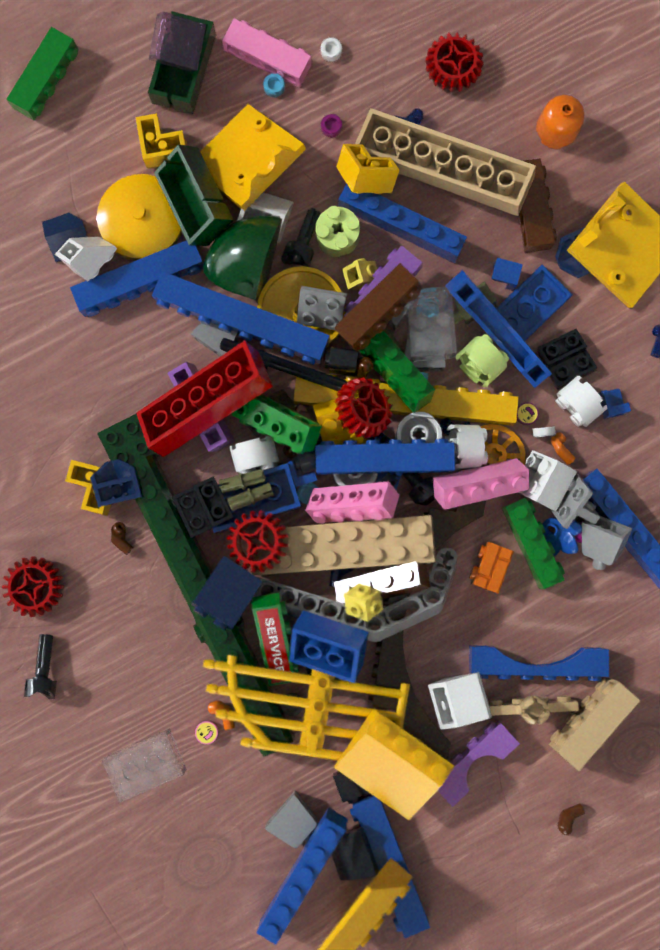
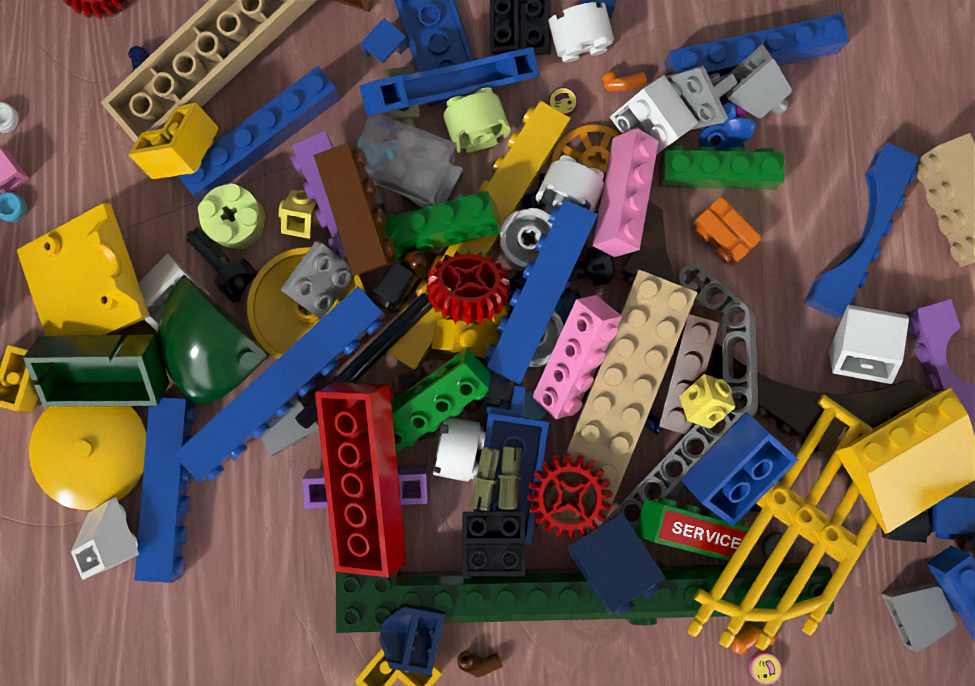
camera: 70 degrees left, 0 degrees up
dark blue slope [42,212,87,263] -> none
magenta tile [321,114,342,138] -> none
tan plate [488,695,579,725] -> none
white tile [533,426,556,437] -> none

